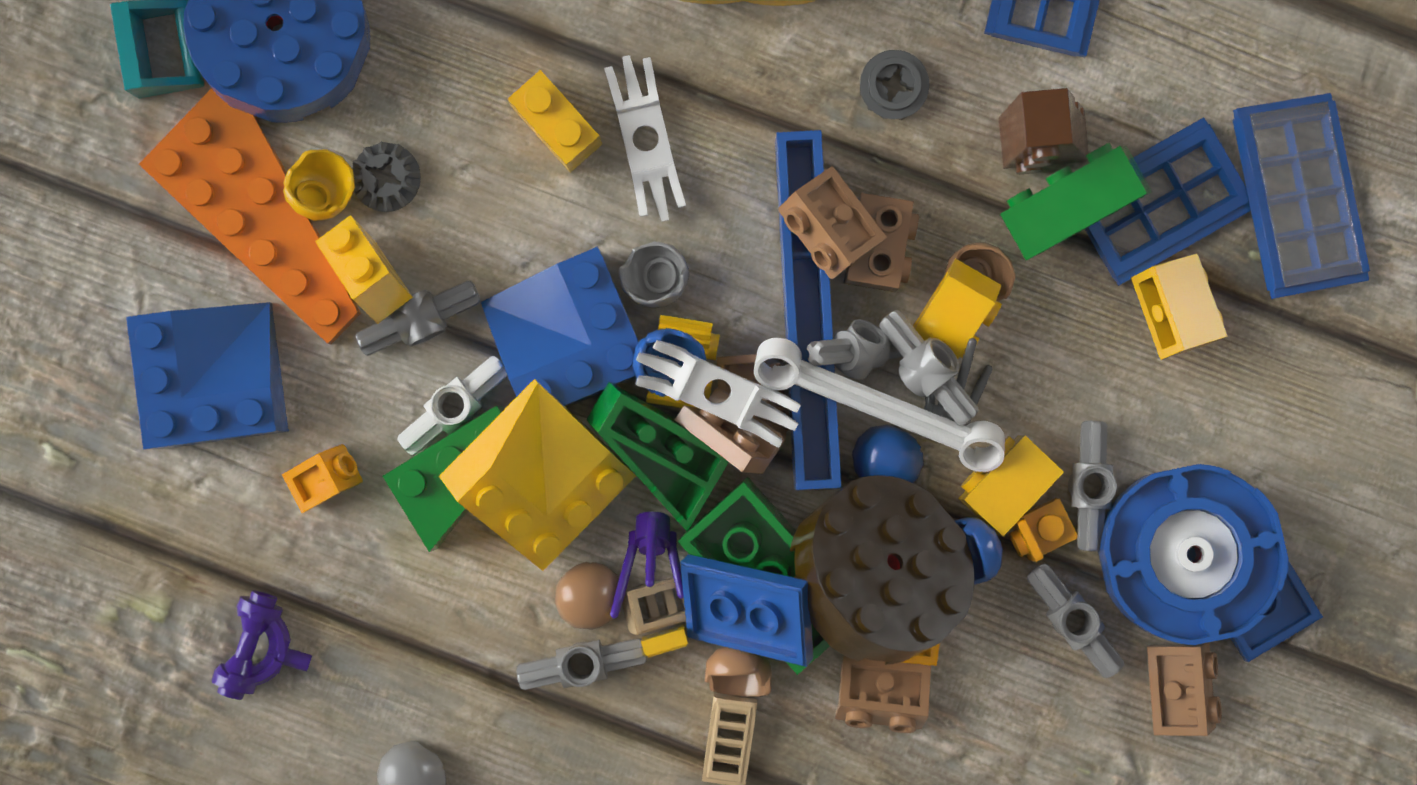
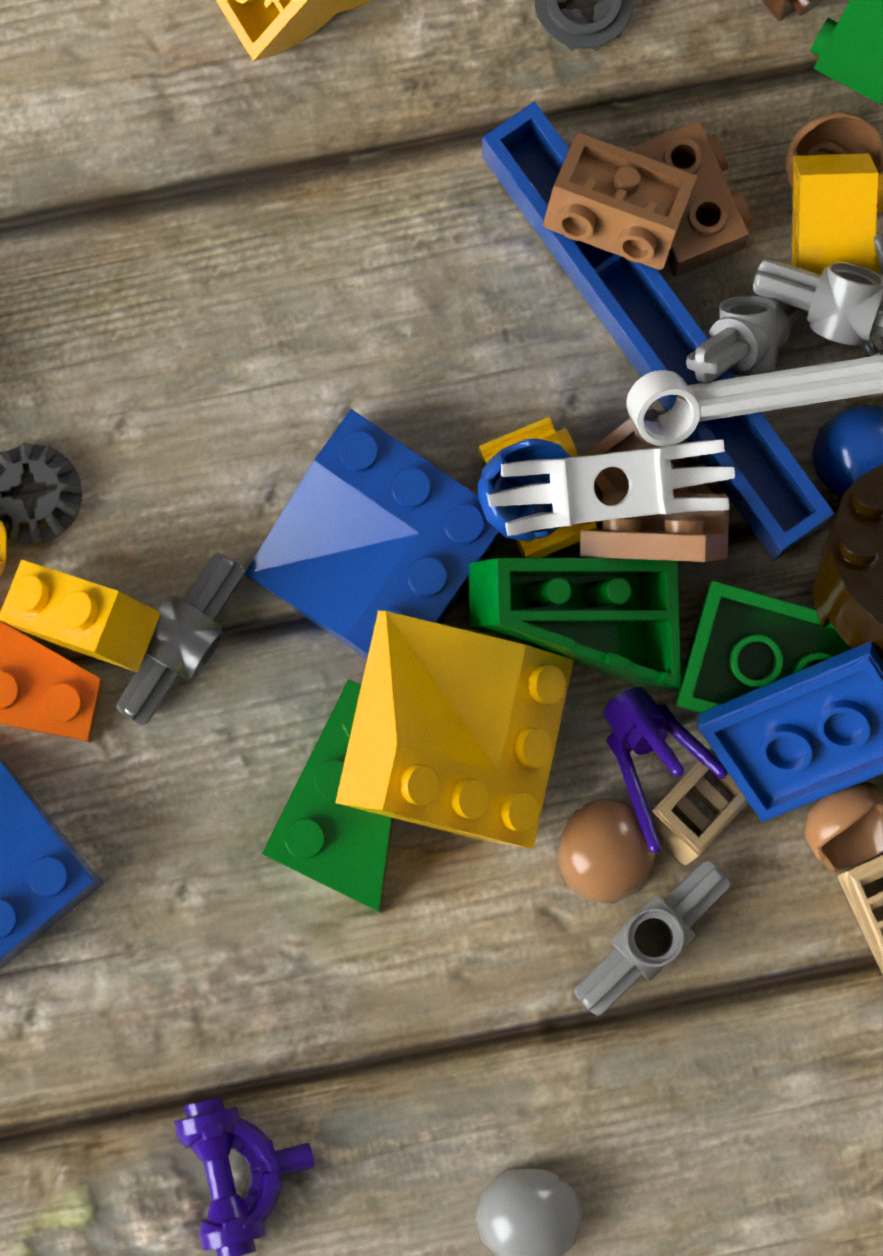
camera: 30 degrees left, 5 degrees down
light orange bracket [282,444,363,513] -> none
white axle [397,356,507,456] -> none
yellow brick [508,70,603,173] -> none
white piece [604,55,686,222] -> none
light grey hair [619,241,690,309] -> none
yellow tile [641,624,689,658] -> none

